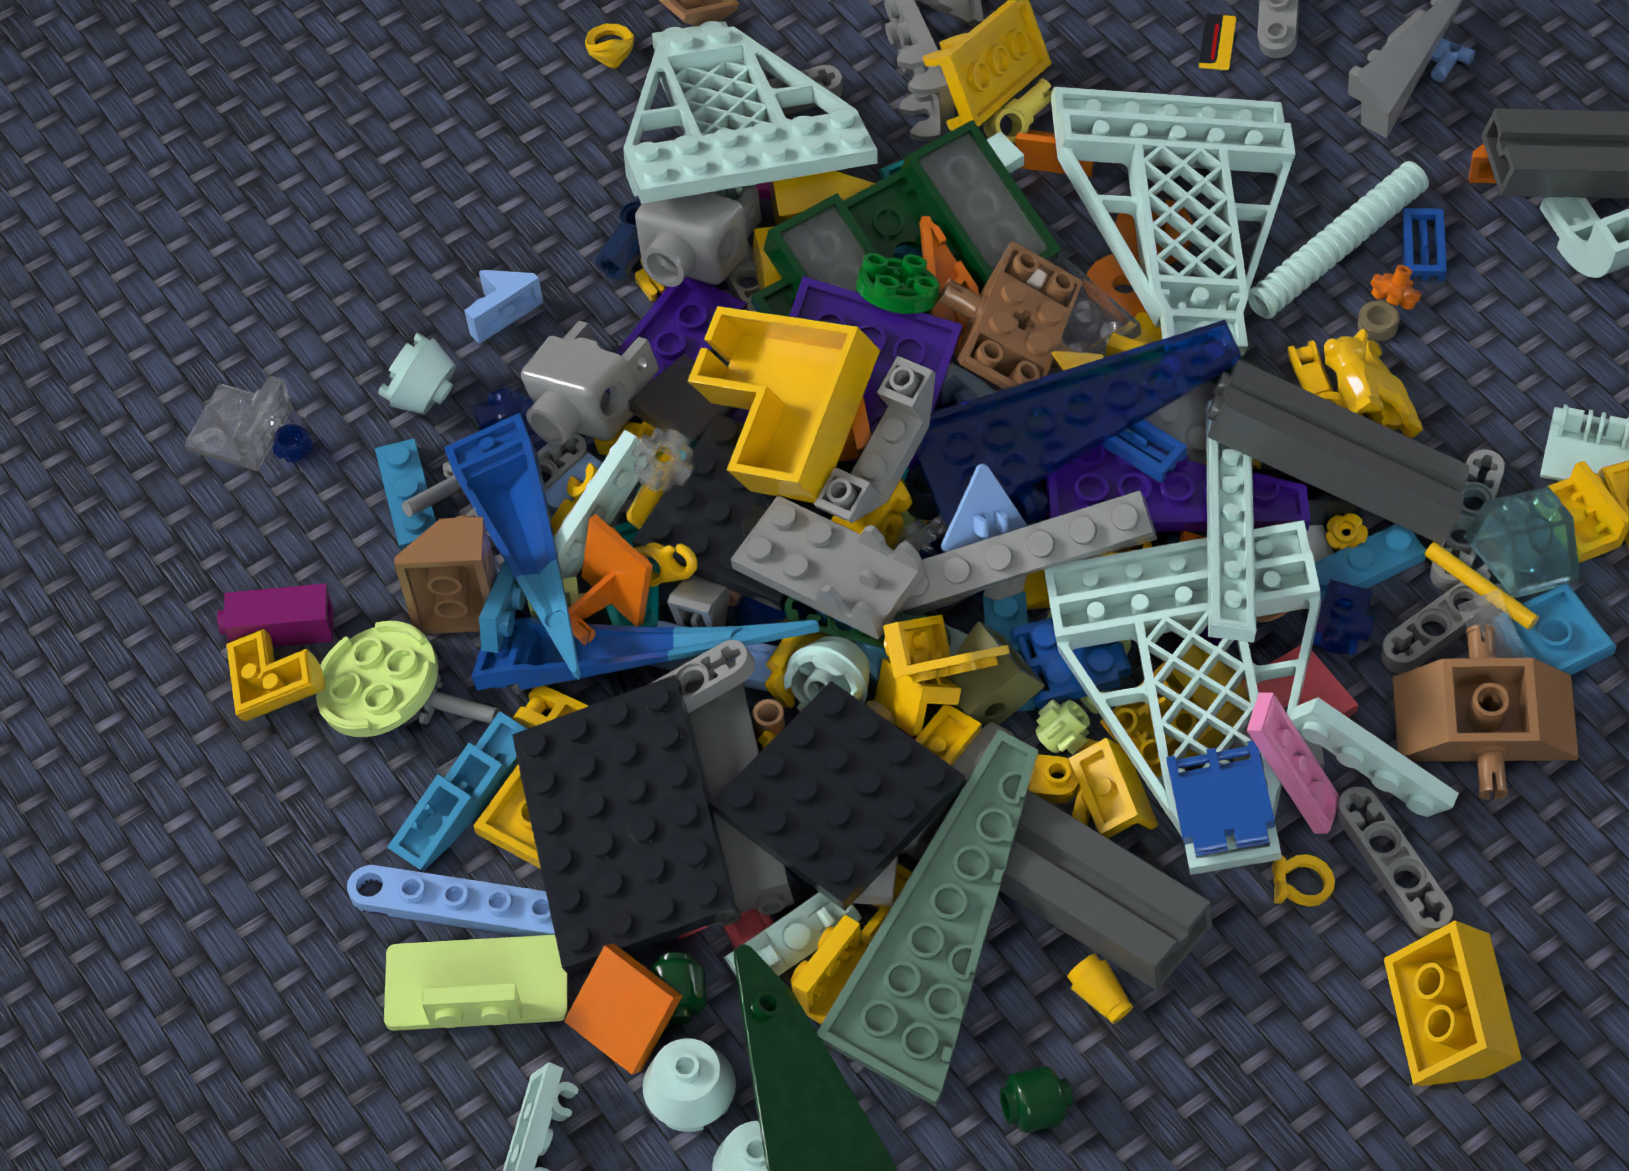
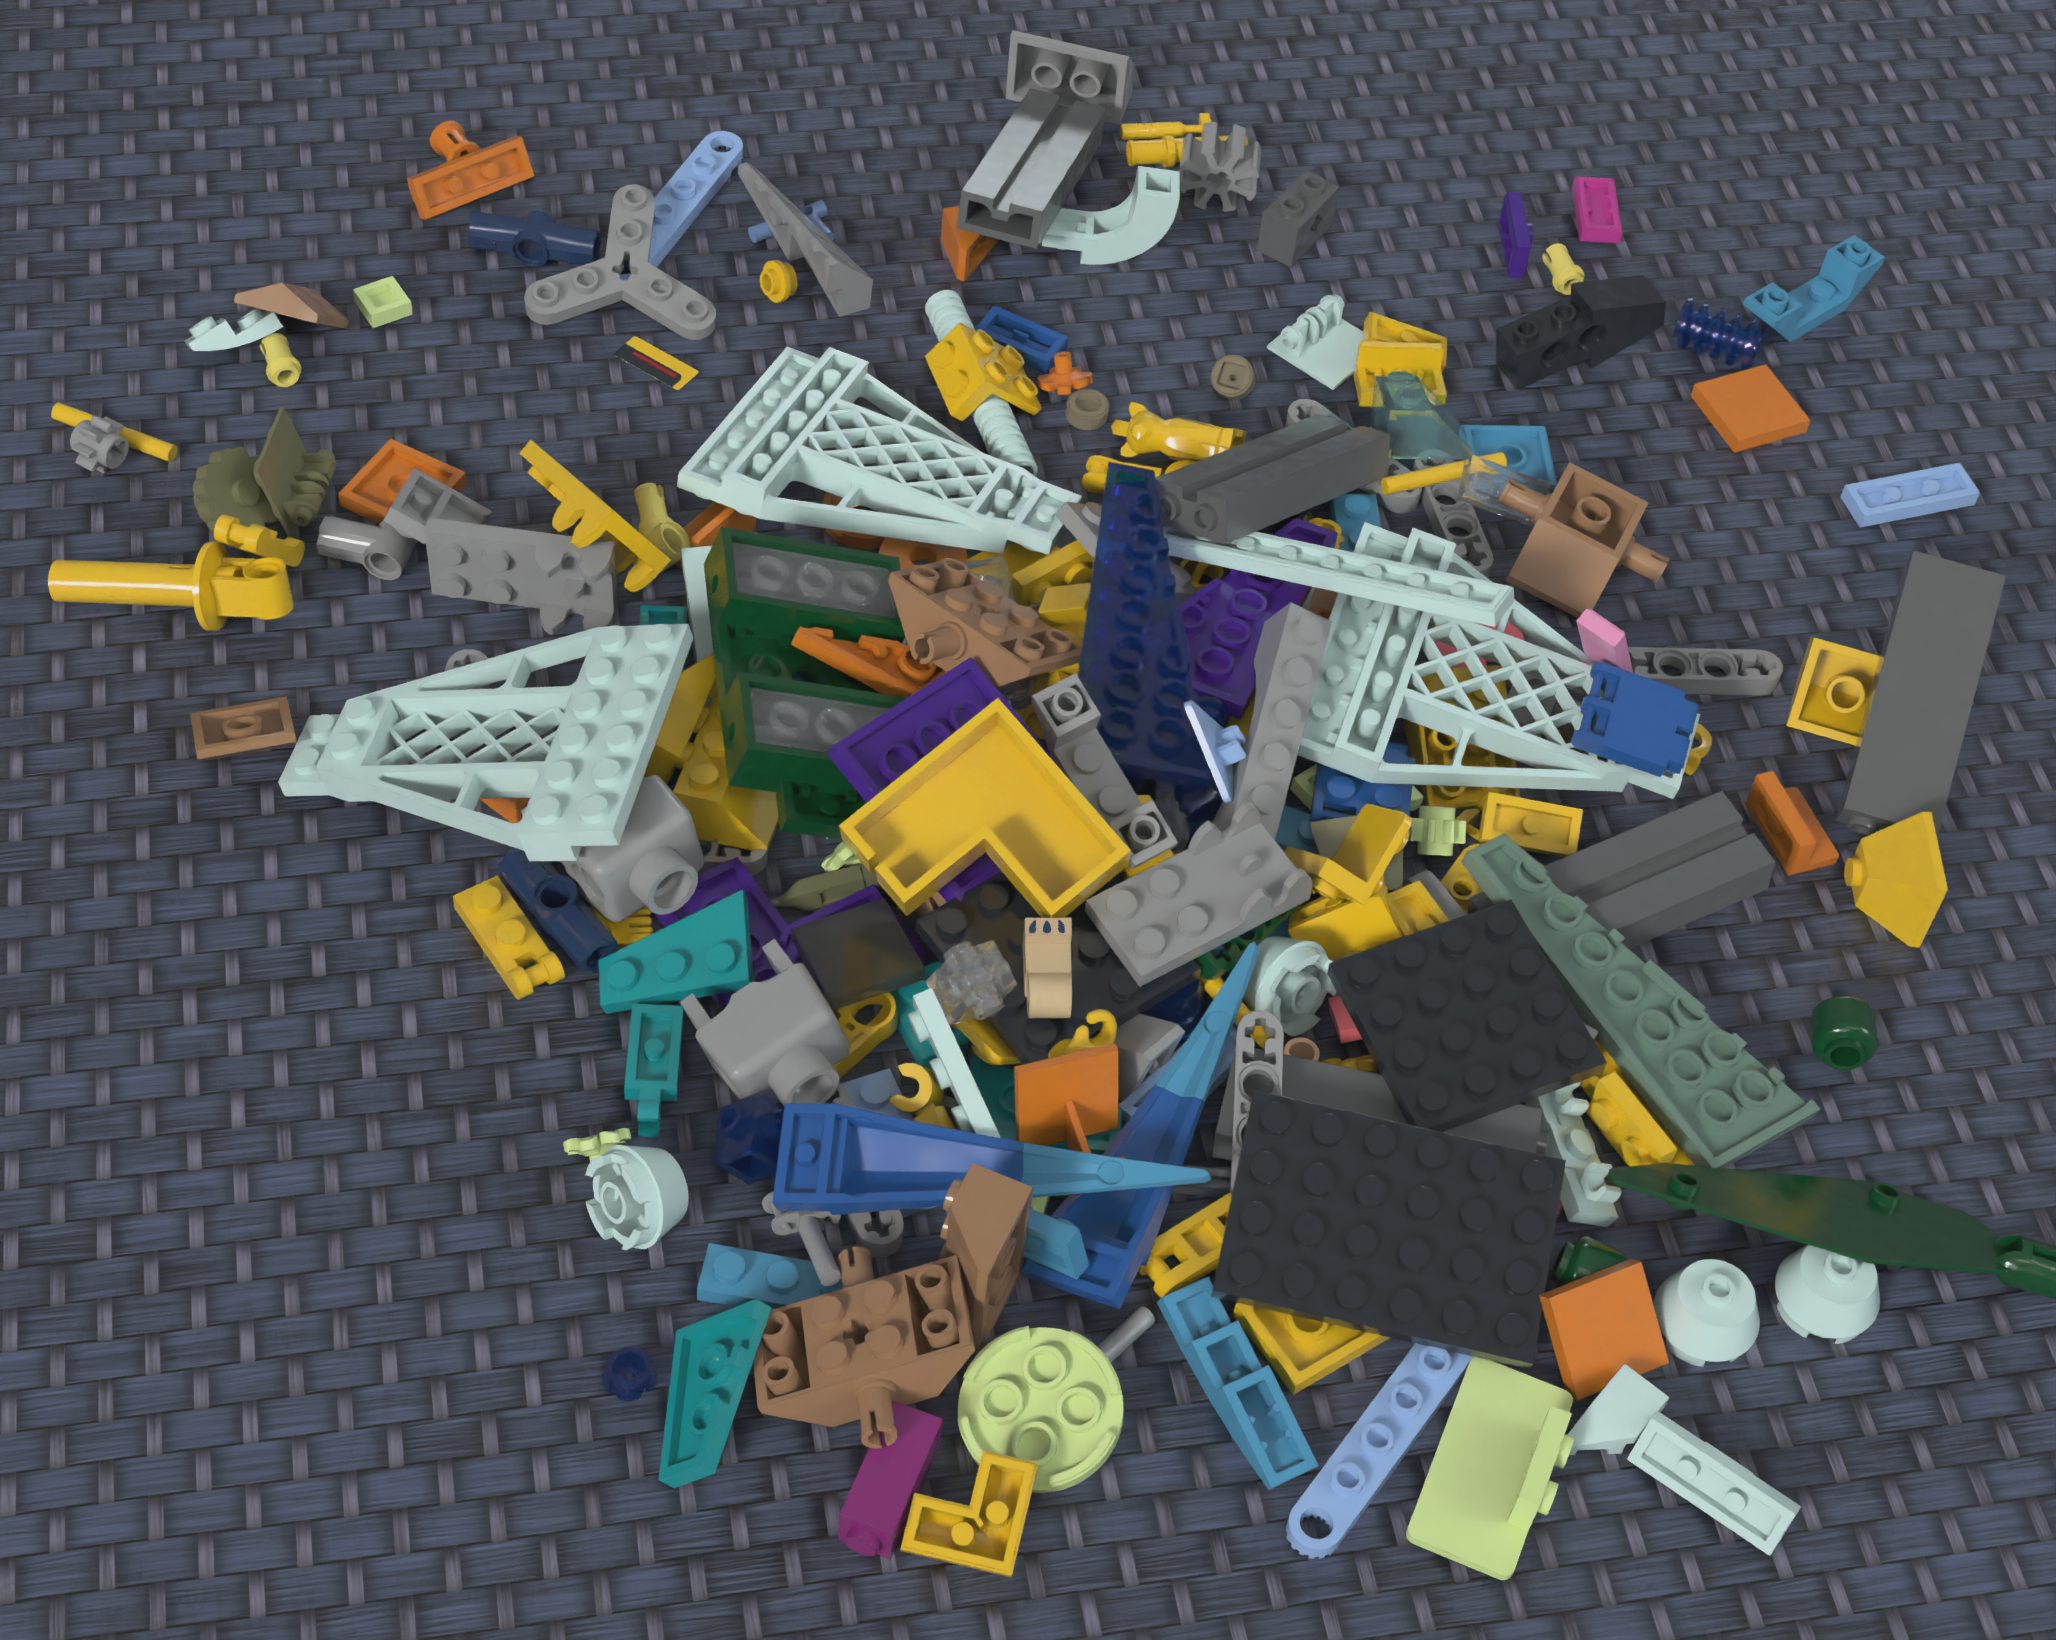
camera: 75 degrees left, 5 degrees down
clear bracket [184,375,293,471] -> none
light blue slope [464,270,544,344] -> none
yellow piece [585,23,635,69] -> none
green tile [856,253,940,314] -> none
yellow cone [1067,953,1134,1024] -> none
blue tile [1092,404,1187,483] -> none
light aqua plate [1289,697,1459,817] -> none
none -> yellow plate [453,875,565,1000]
none -> yellowish green plant [563,1128,631,1162]
none -> teal wing [598,889,754,1014]
none -> teal plate [624,1004,684,1138]
none -> teal wing [658,1298,771,1488]
none -> medium nougat slope [753,1246,975,1449]
none -> yellow plate [760,260,797,303]
none -> yellow bracket [925,322,1042,422]
none -> tan leg [1022,918,1072,1018]
none -> dark tan tile [1211,355,1255,400]
none -> light aqua slope [1568,1364,1670,1455]
none -> orange panel [1745,771,1839,876]
none -> dark grey brick [1836,550,2006,835]
none -> yellow slope [1844,812,1948,948]

